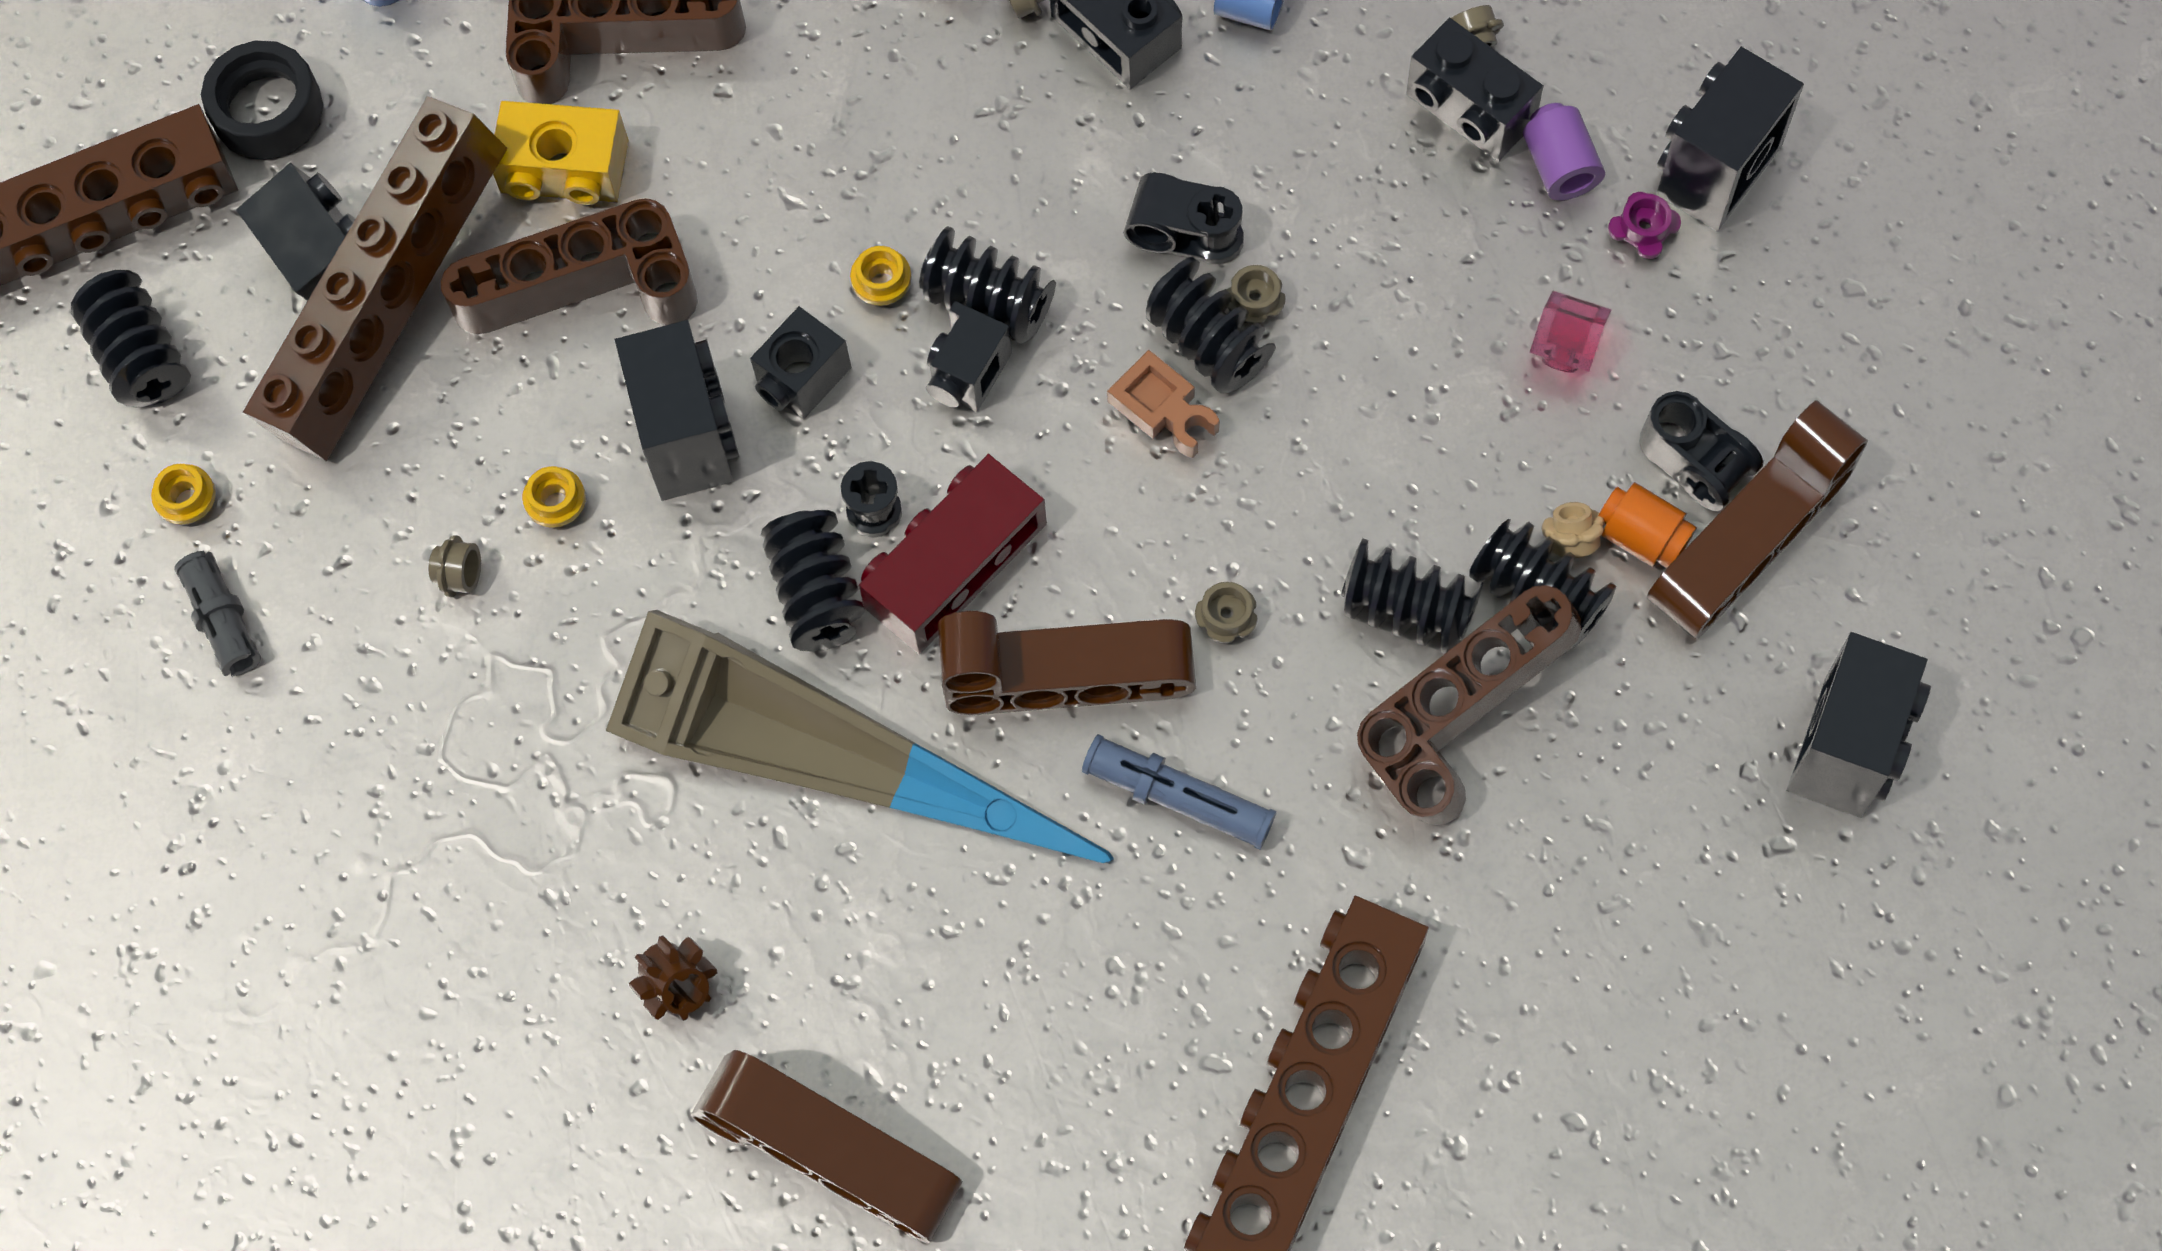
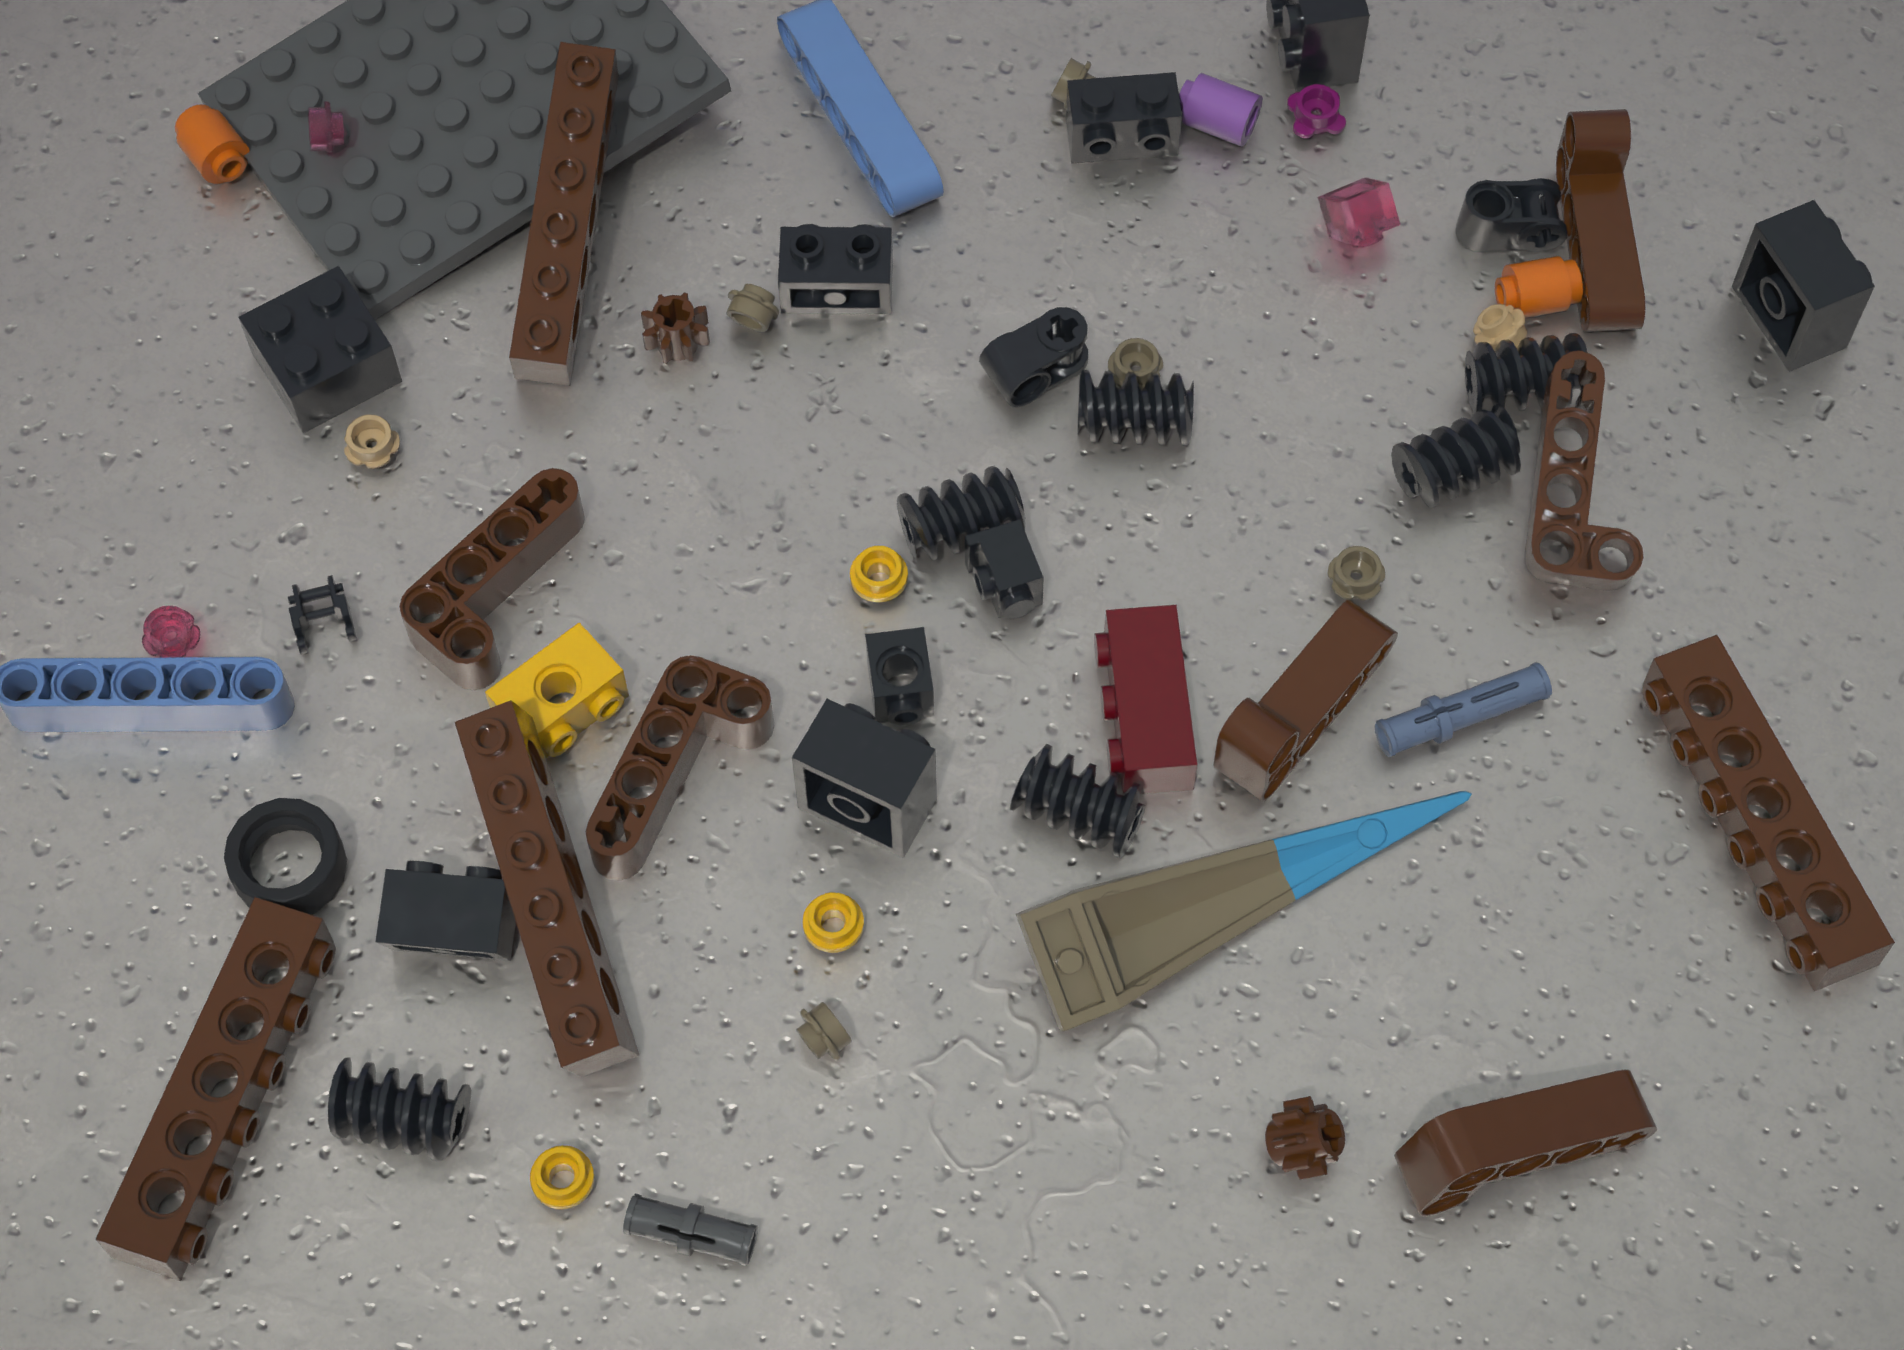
camera: 50 degrees left, 5 degrees down
black bush [841,461,902,538] -> none
nougat plate [1107,350,1220,458] -> none

